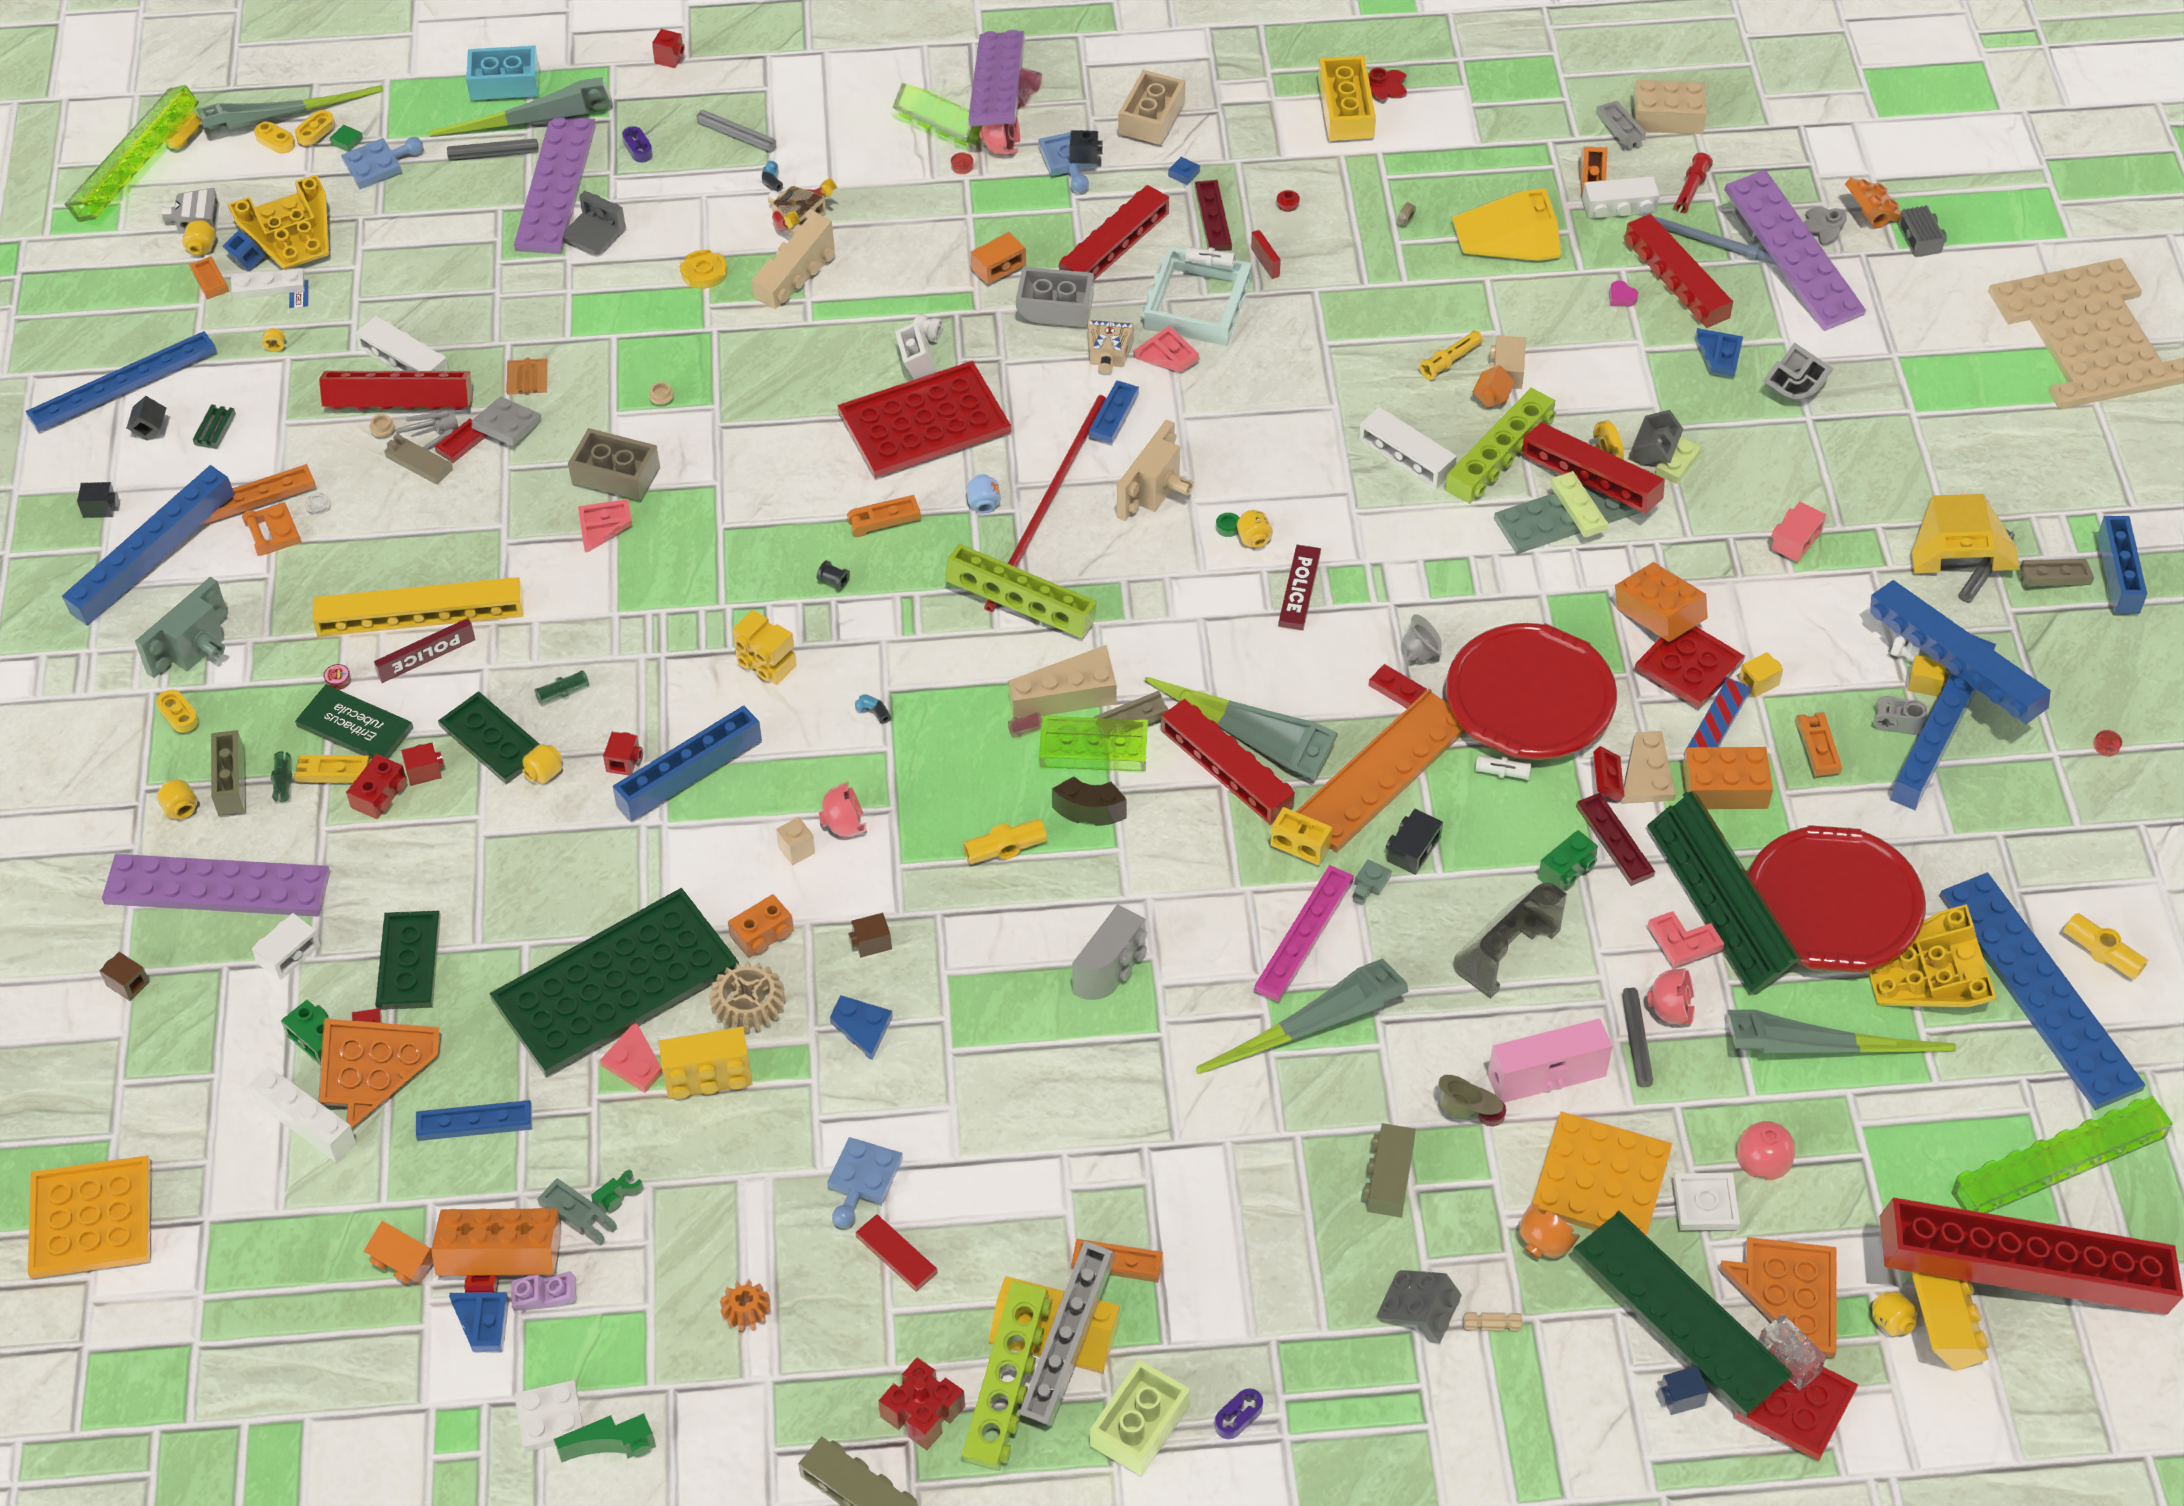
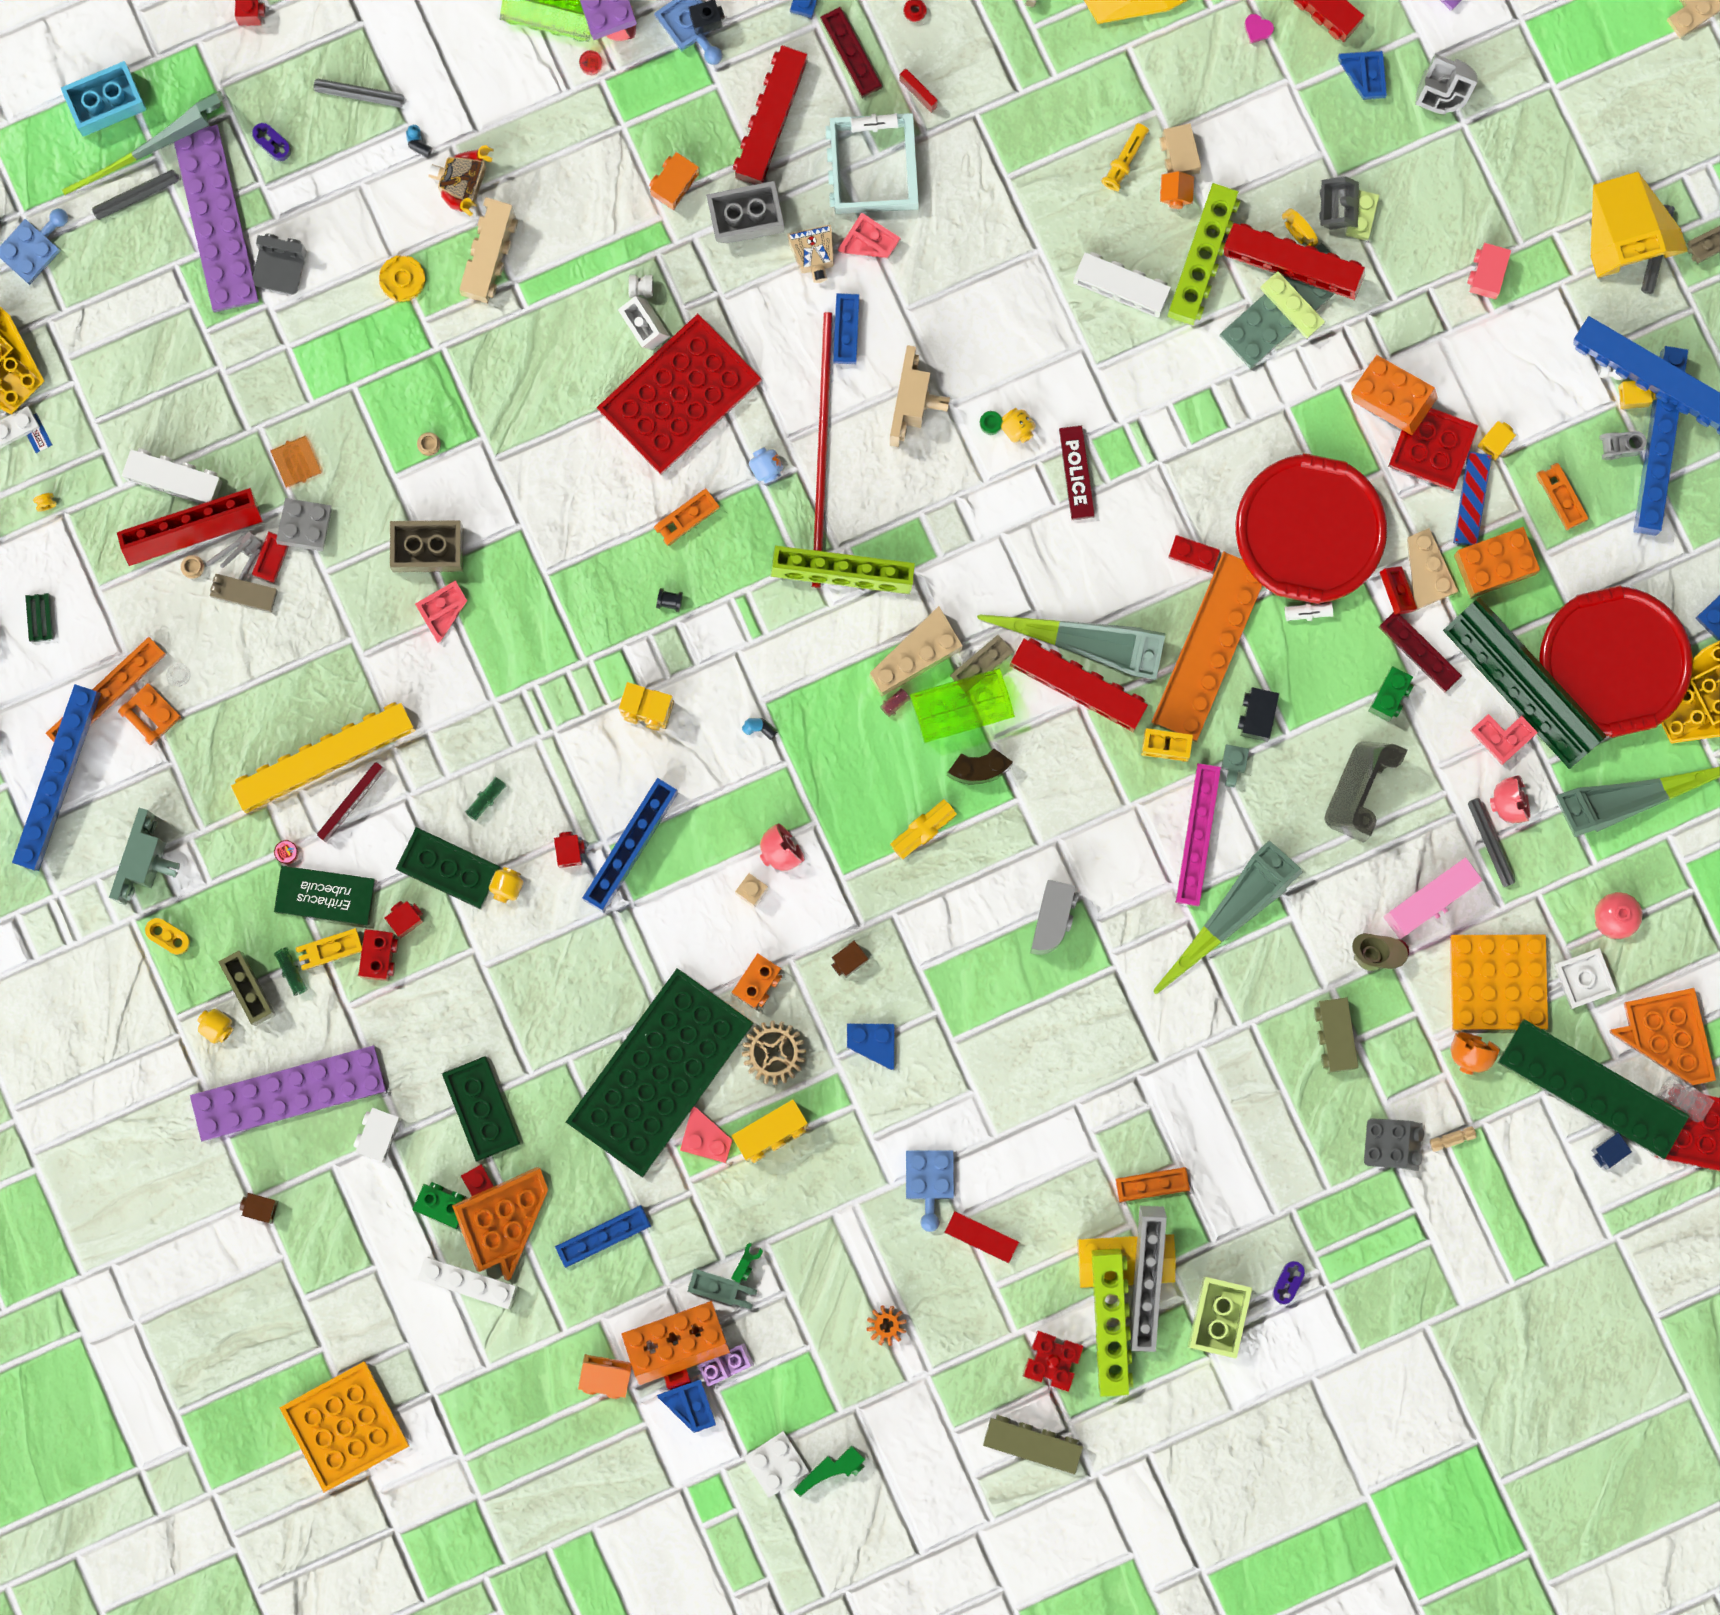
camera: 20 degrees left, 30 degrees up
light grey piece [1403,614,1442,662] -> none

